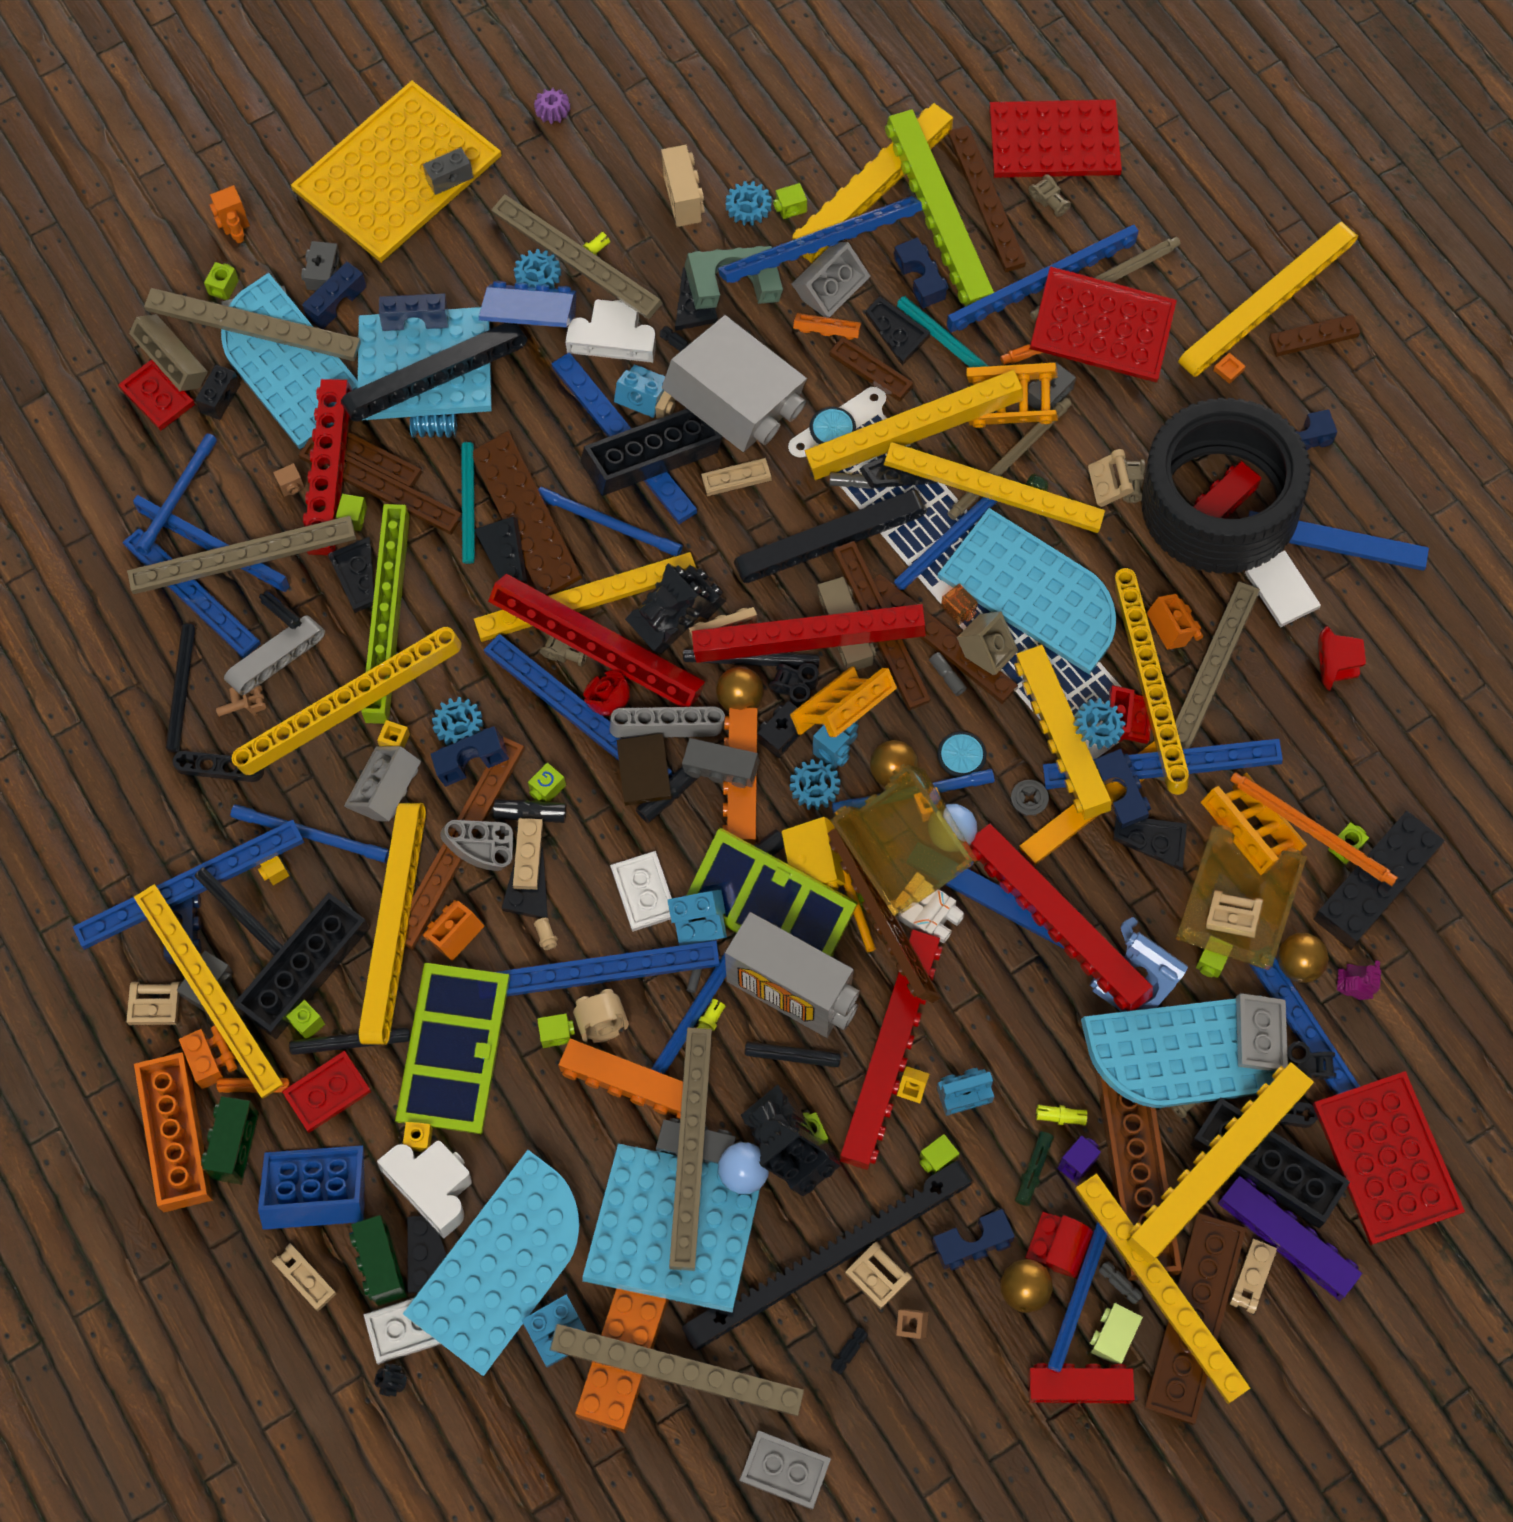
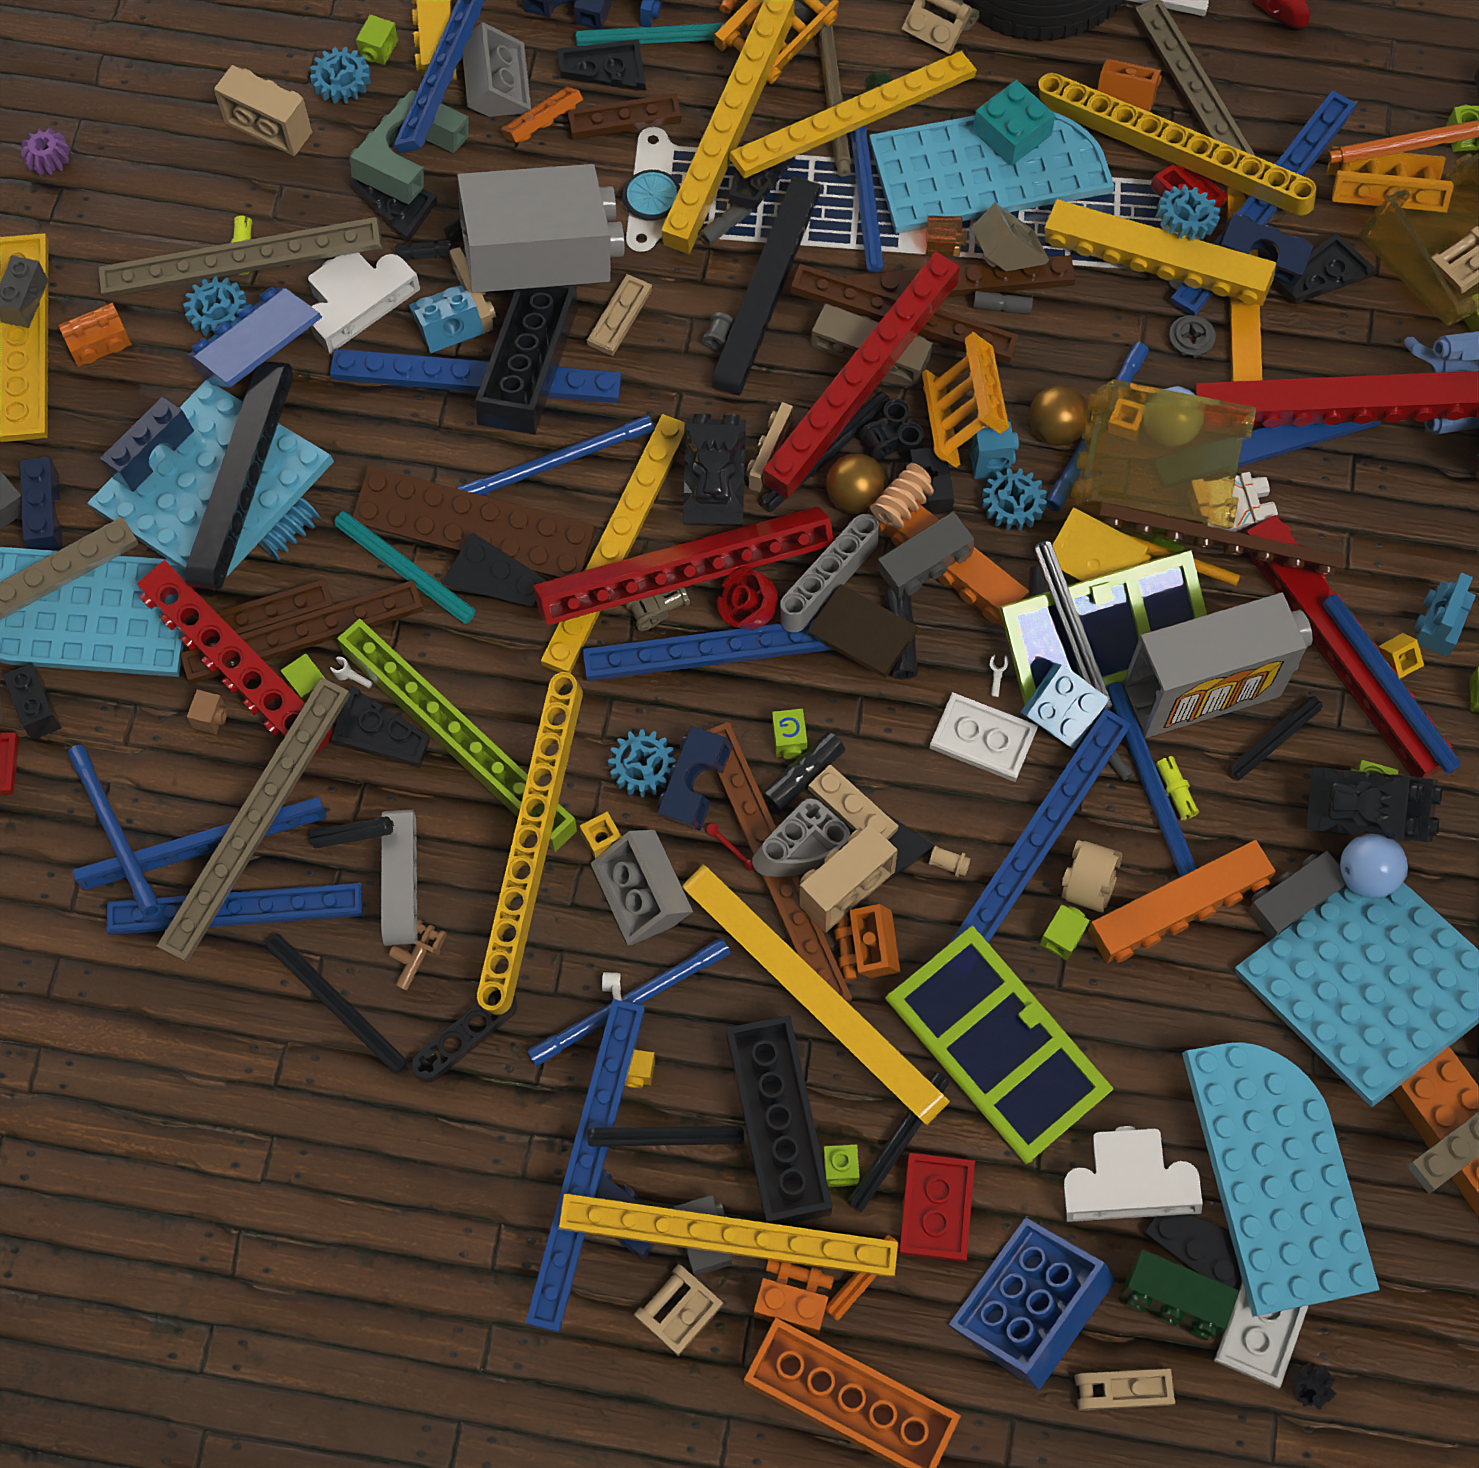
camera: 50 degrees left, 0 degrees up
dark green brick [201,1096,259,1185] -> none
yellow plate [403,1122,433,1152] -> none
dark azure brick [522,1294,586,1368] -> none
dark tan plate [669,1028,712,1271] -> none
medium azure wheel [937,731,987,777] -> none
none -> orange brick [58,303,132,367]
none -> white hand [330,657,373,689]
none -> white hand [602,972,623,1001]
none -> dark grey bush [702,312,735,351]
none -> red hinge [706,823,755,871]
none -> tan brick [800,823,898,933]
none -> light nougat piece [870,463,934,529]
none -> teal brick [973,80,1056,166]
none -> white hand [990,654,1009,697]
none -> axle [1034,540,1112,713]
none -> blue axle [1323,594,1461,774]

